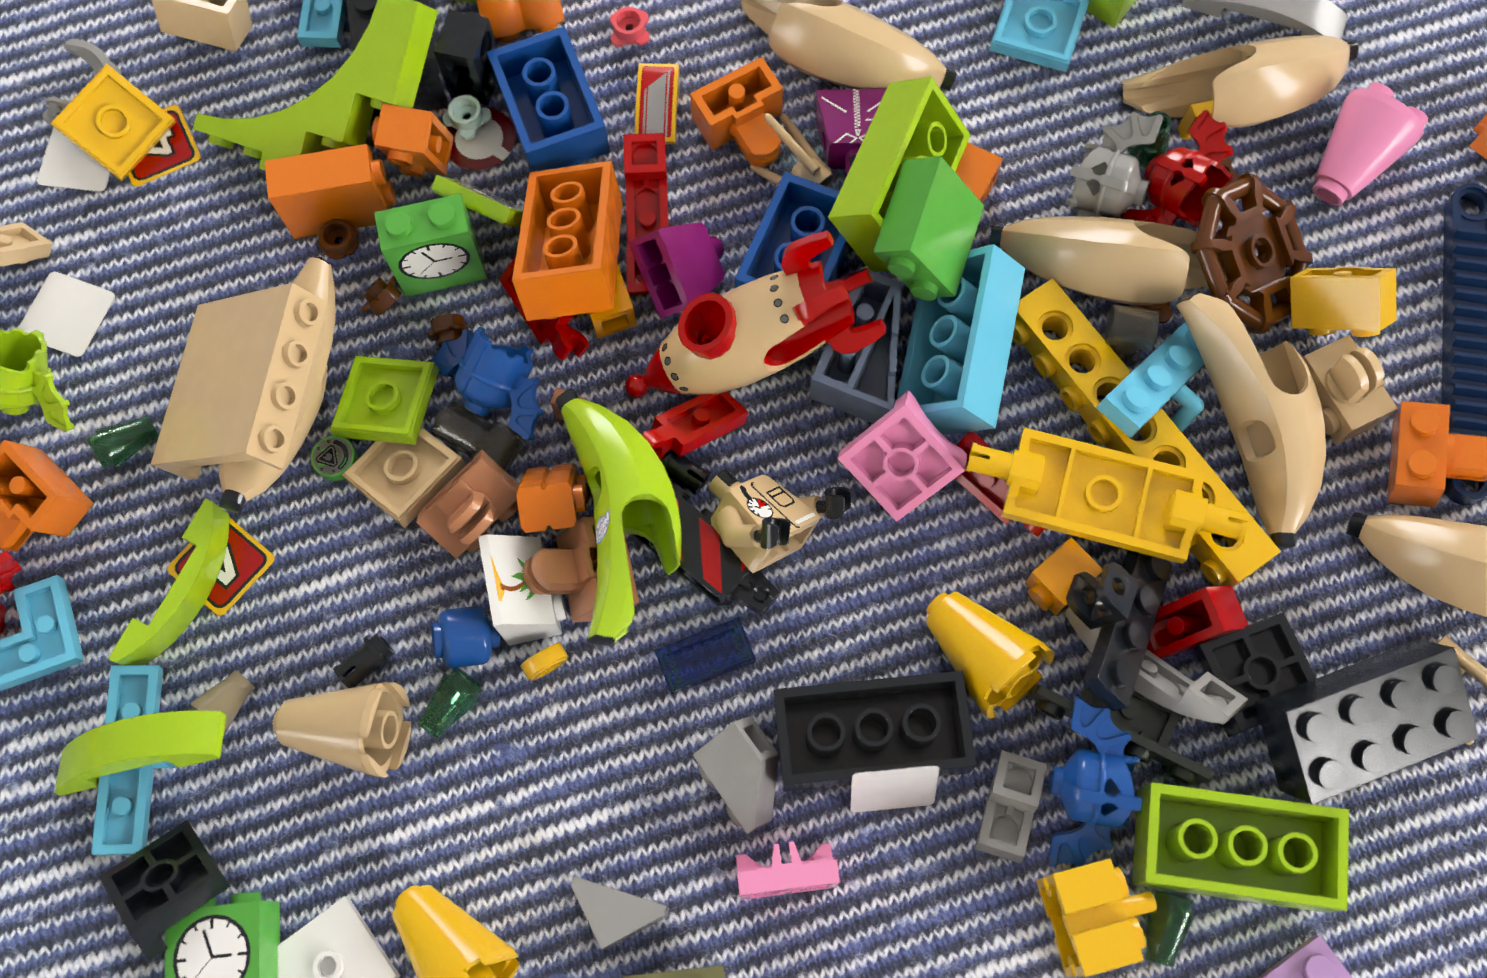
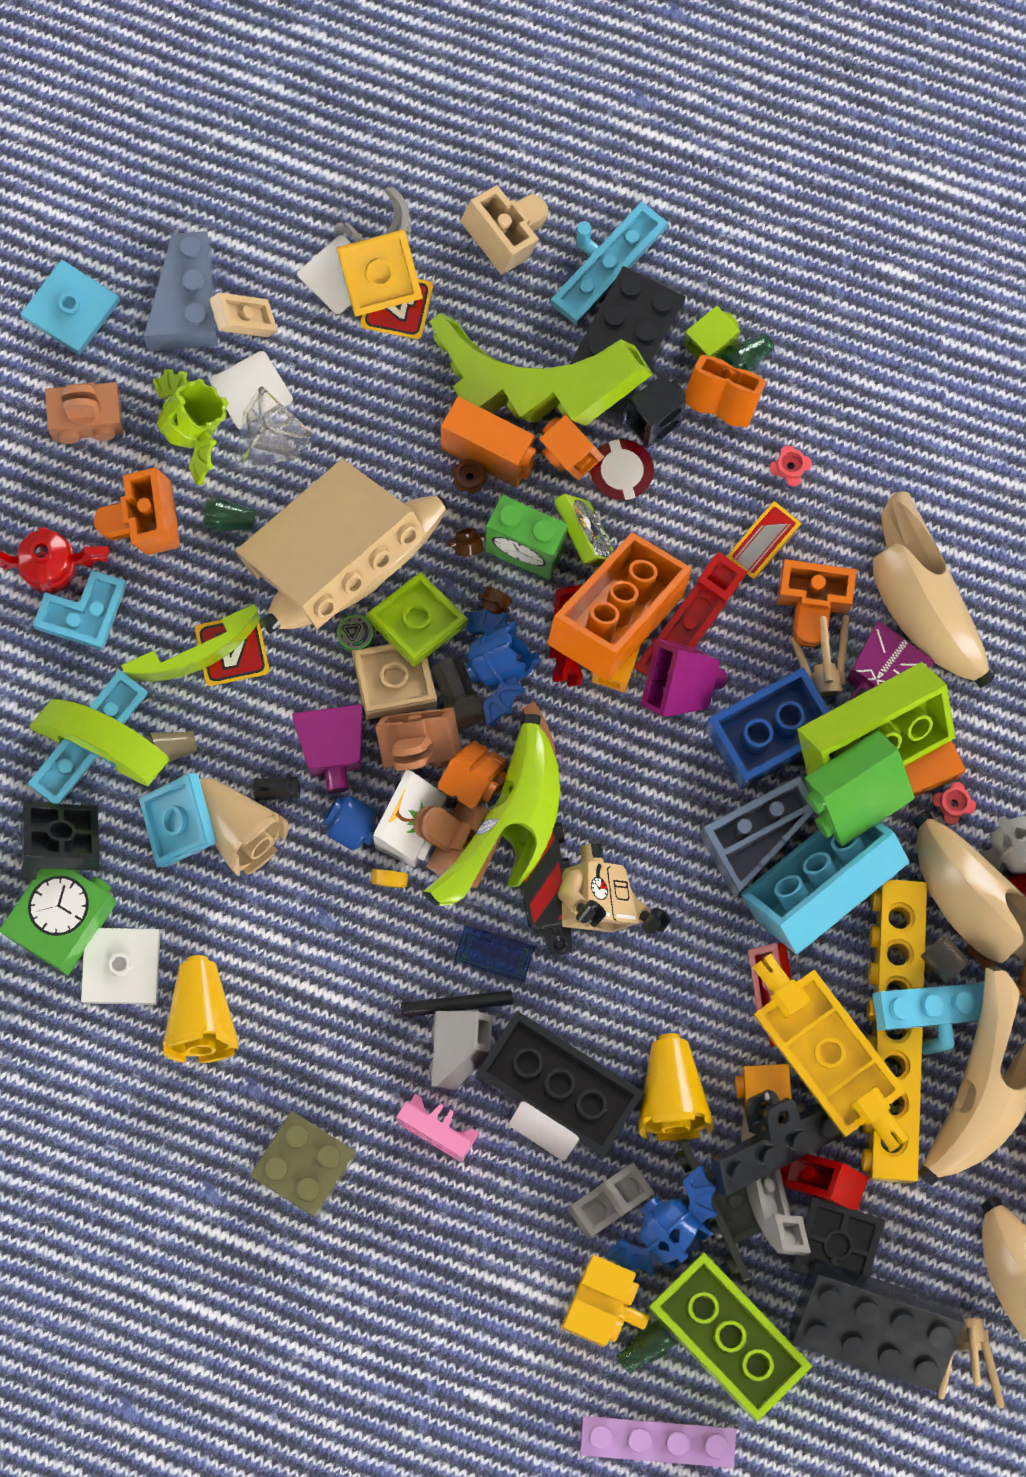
camera: 30 degrees right, 5 degrees up
clear green cone [417,667,484,738] -> none
light aqua plate [442,95,492,139] -> none
blue brick [487,26,610,172] -> none
light grey slope [571,876,669,950] -> none
piece [625,231,886,398] -> none
red plate [641,391,748,460] -> none
black pin [660,449,711,495] -> none
bright pink piece [837,390,967,522] -> none
none -> medium azure plate [139,773,217,868]
none -> clear slope [234,386,313,471]
none -> magenta torso [292,704,363,793]
none -> black bar [401,990,513,1018]
none -> coral plate [932,782,976,825]

